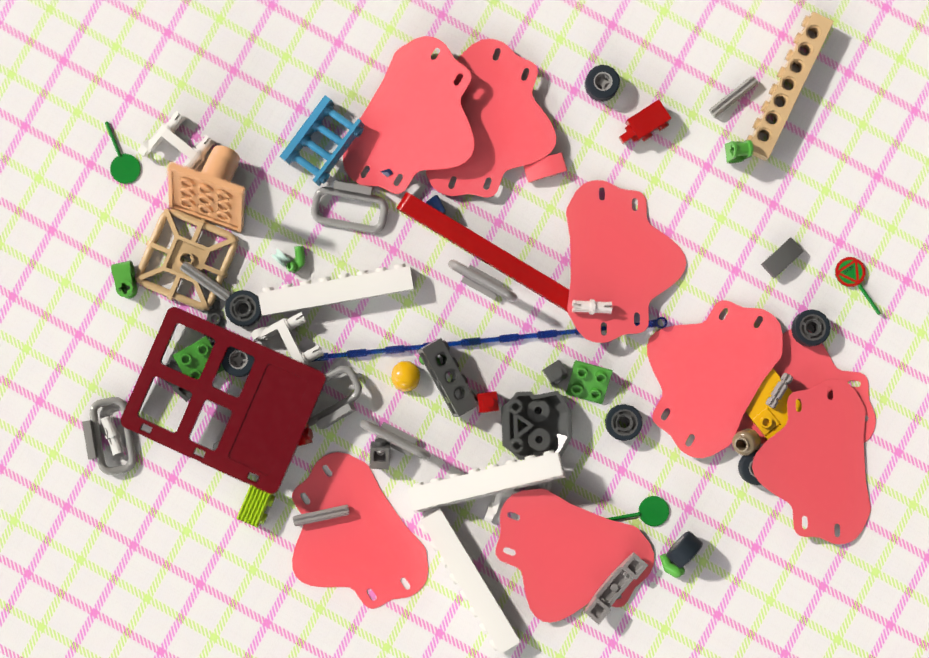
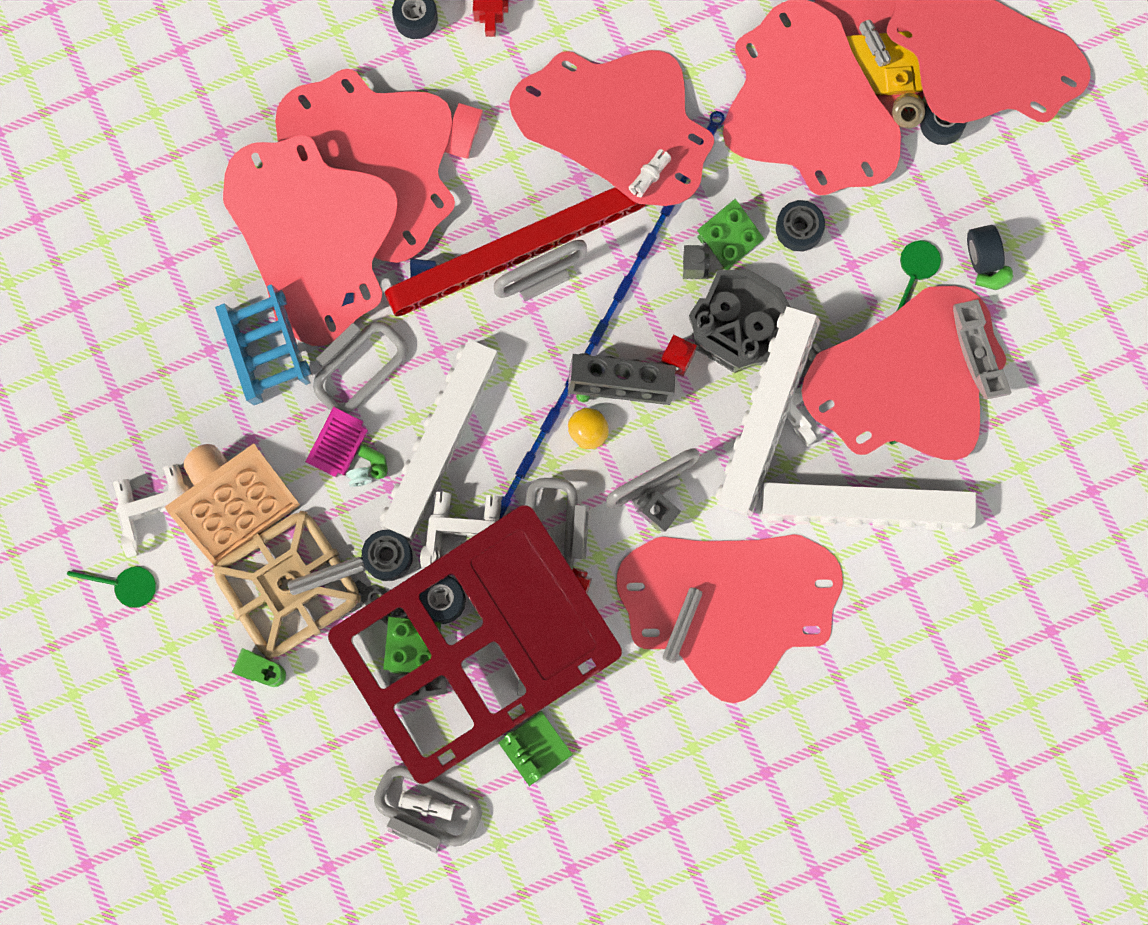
camera: 50 degrees left, 10 degrees down
lime brick [236,485,276,528] -> none
none -> dark pink window [305,407,368,477]
none -> bright green hinge [498,711,573,787]

